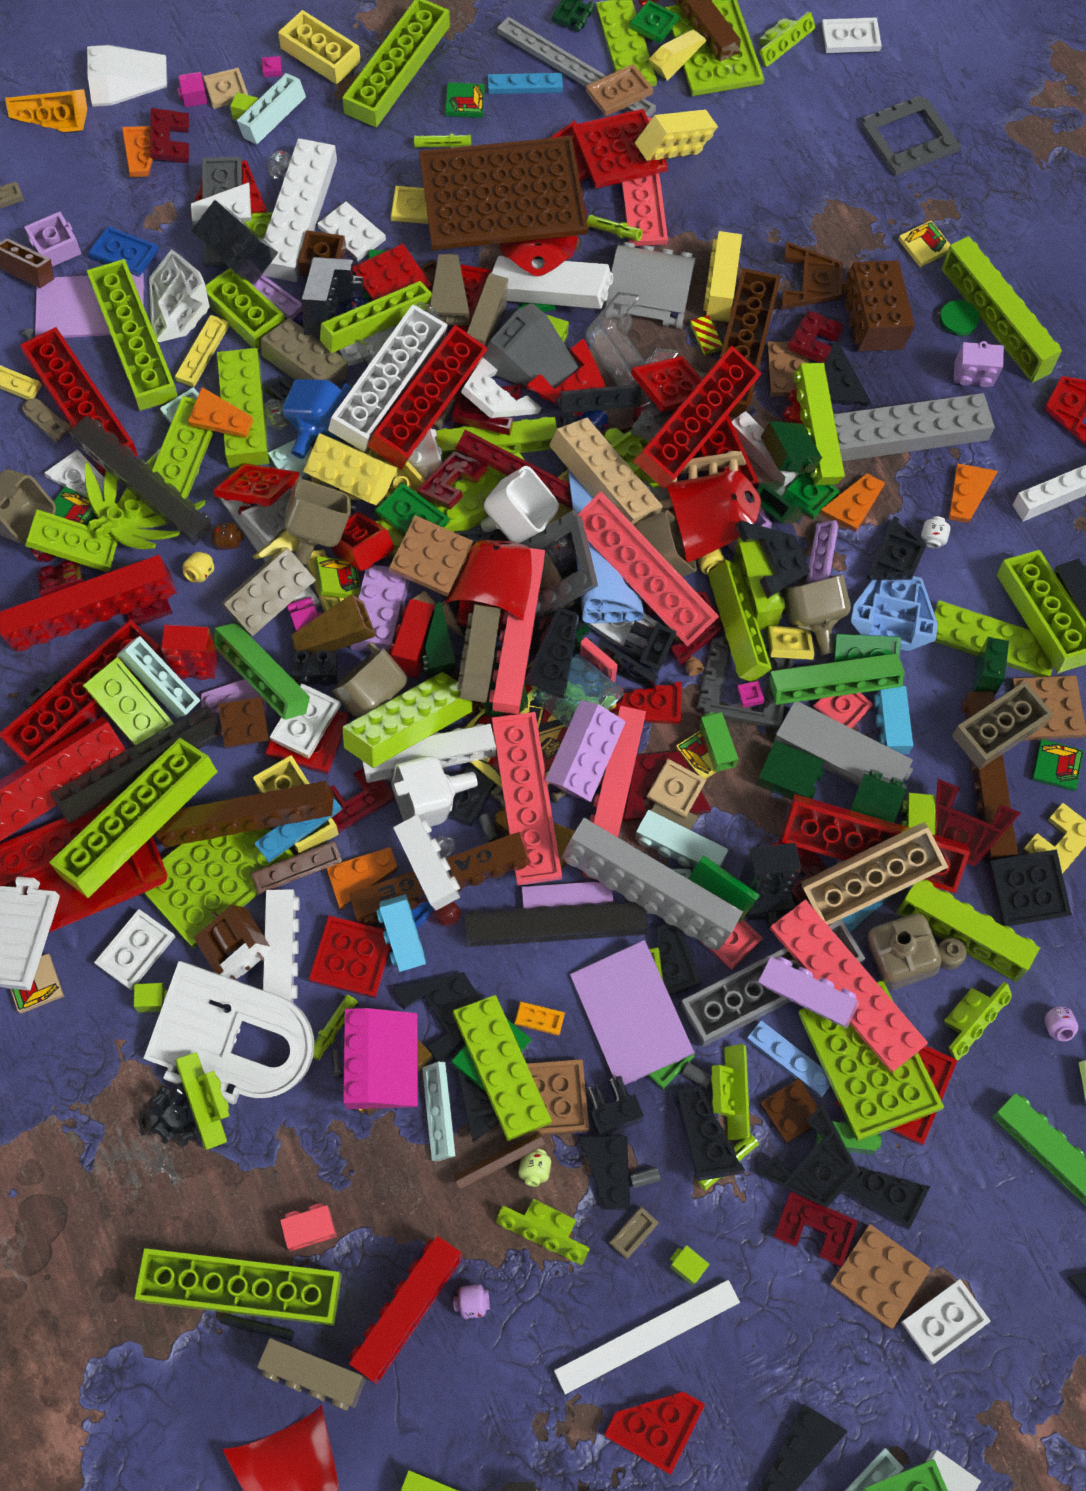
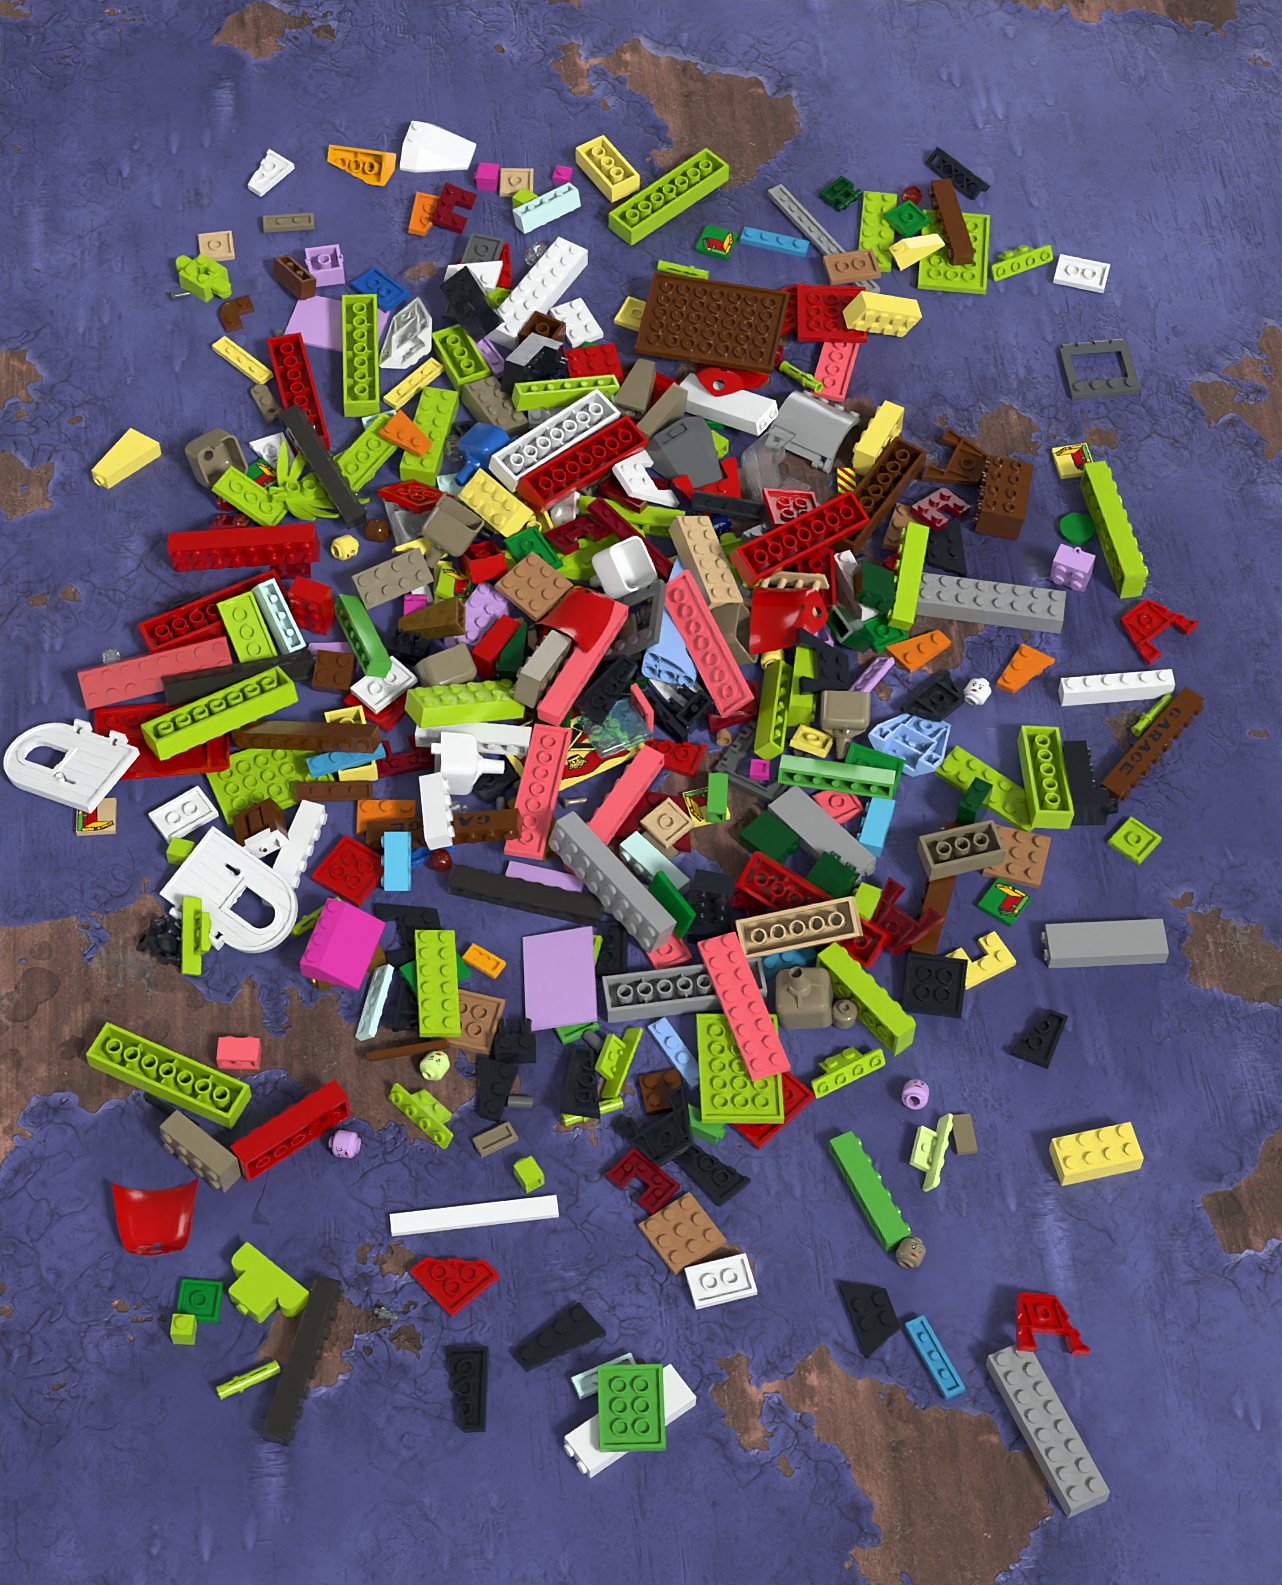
camera: 20 degrees right, 10 degrees down
lavender brick [545,700,626,802] -> none
lavender brick [758,956,859,1029] -> none

